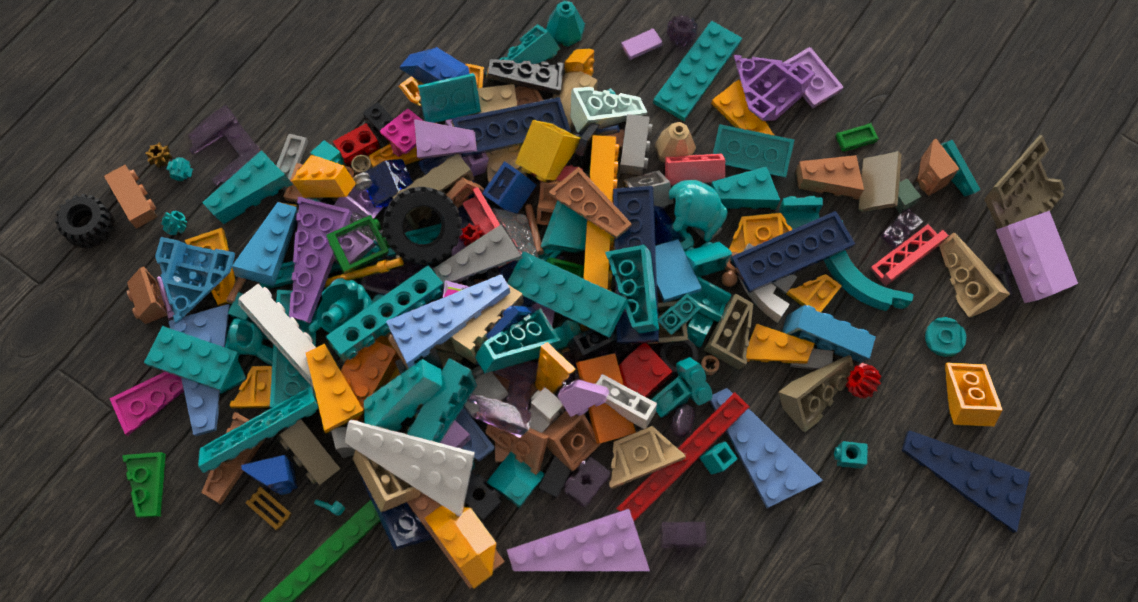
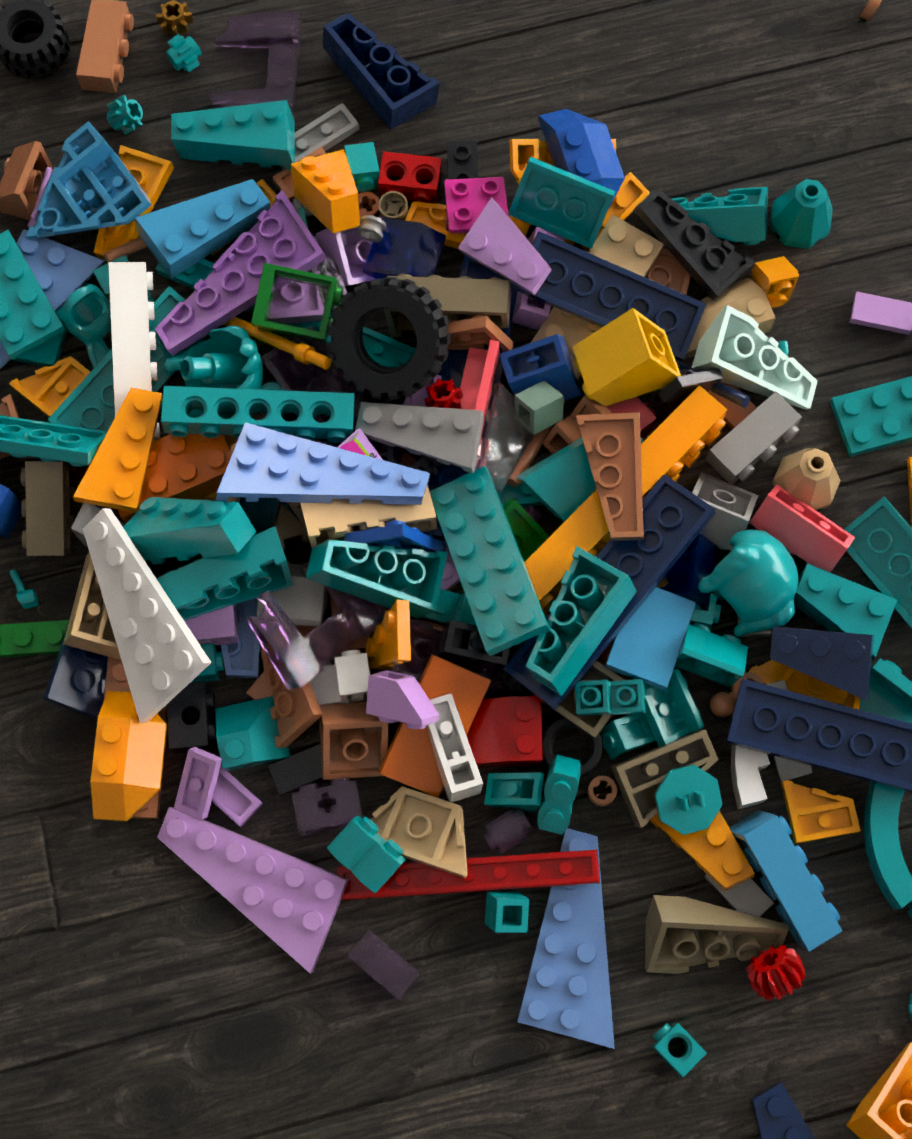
camera: 45 degrees right, 5 degrees up
none -> lavender plate [174,747,223,820]
none -> lavender tile [212,766,263,827]
none -> dark blue wedge [323,13,440,130]
none -> teal brick [327,815,405,893]
none -> sand green brick [515,380,564,435]
none -> teal piece [654,764,723,835]
none -> dark blue wedge [770,626,874,700]

